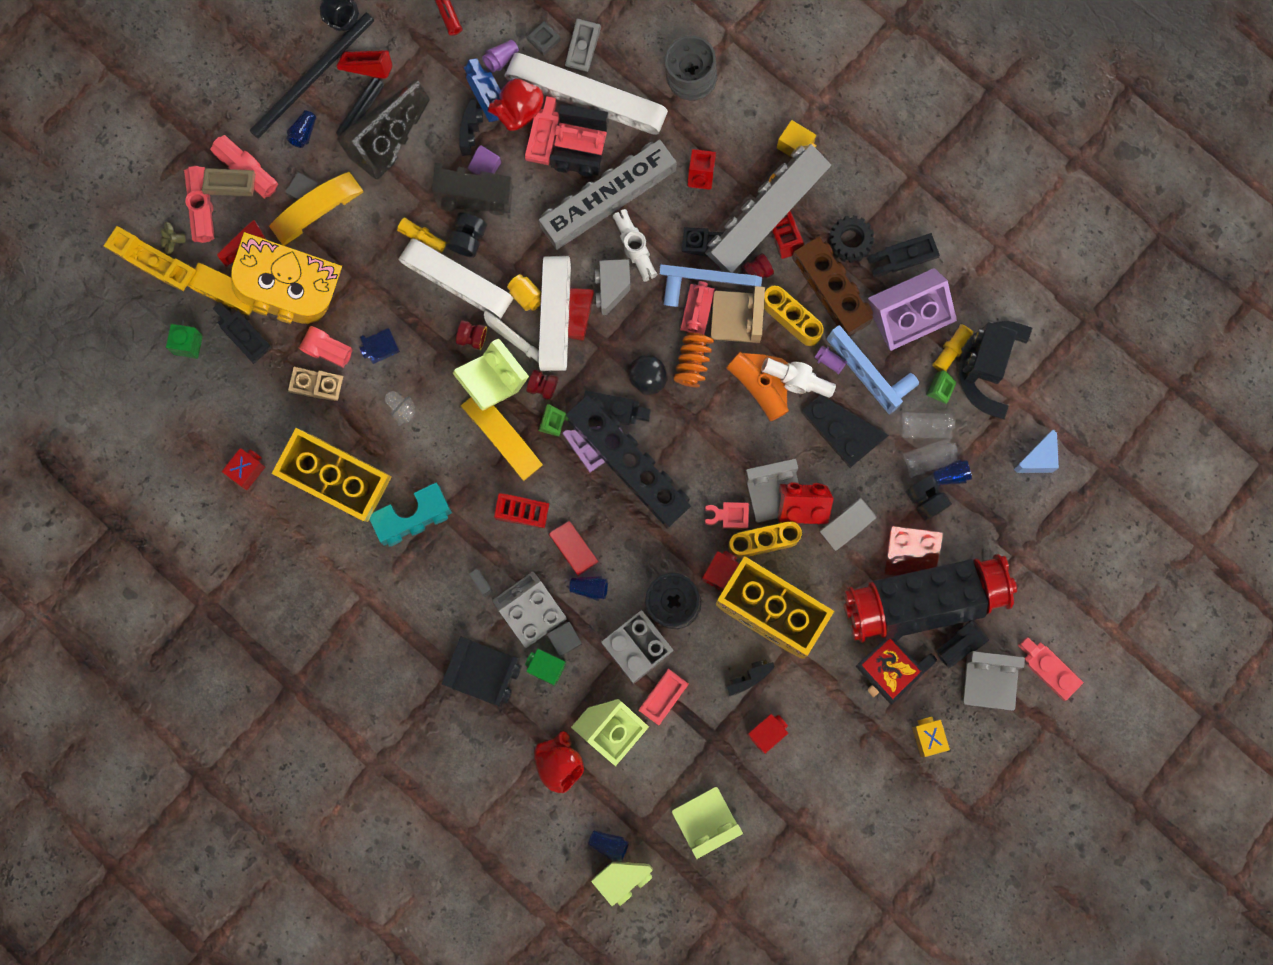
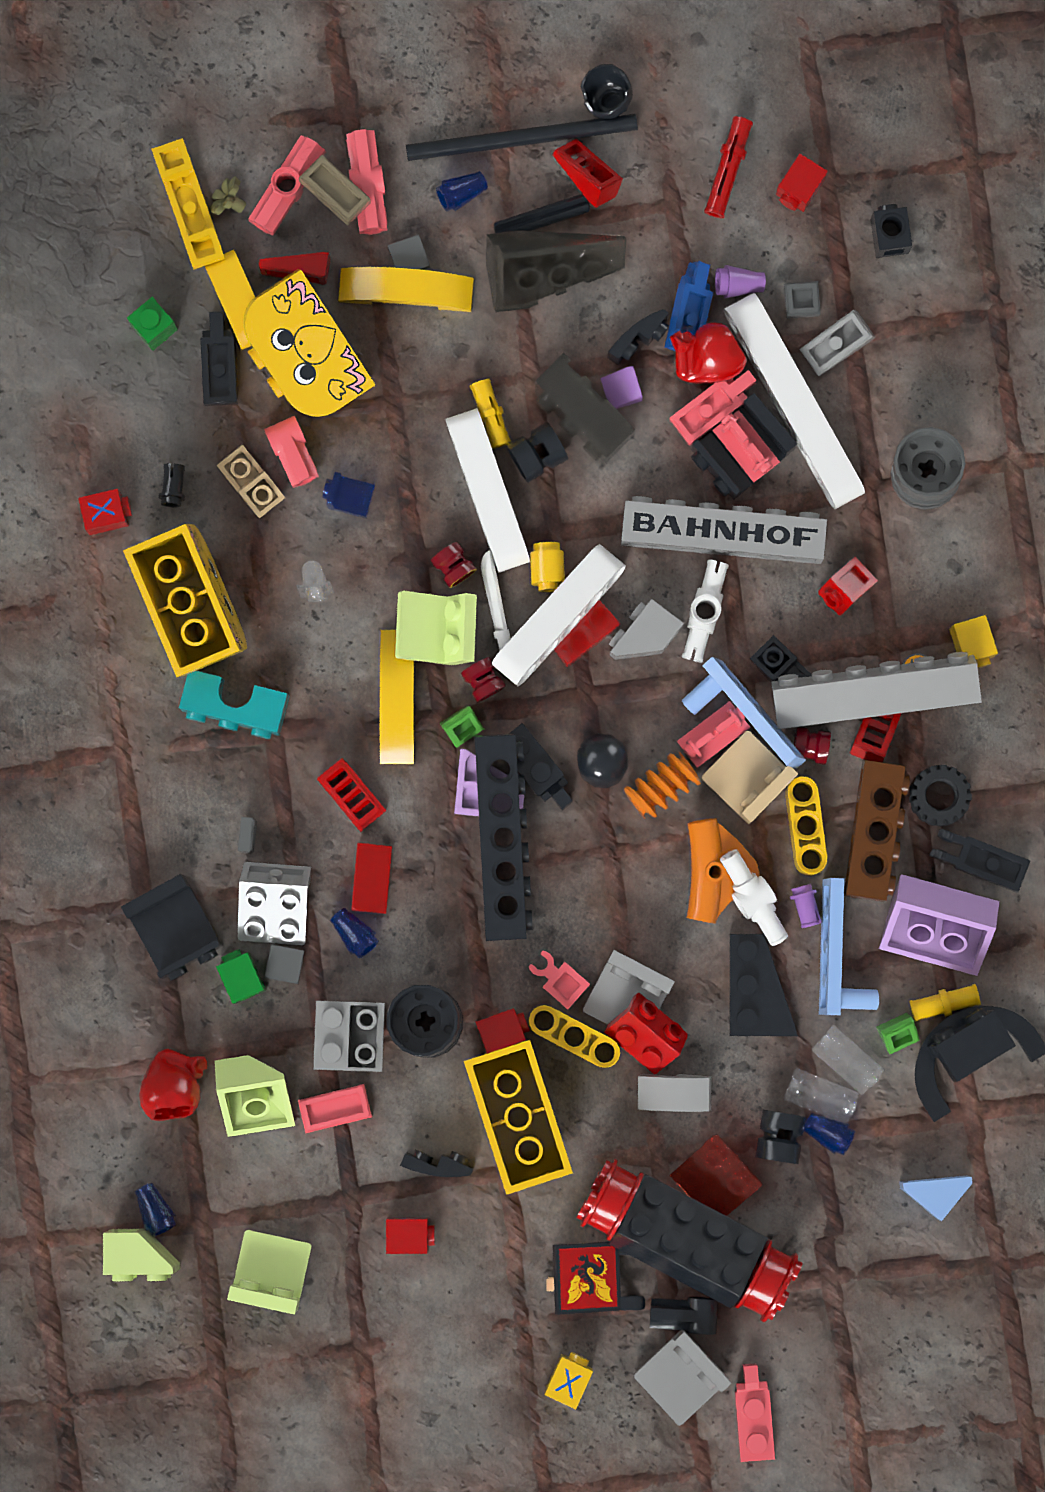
camera: 40 degrees right, 5 degrees up
none -> black pin [158,463,185,508]

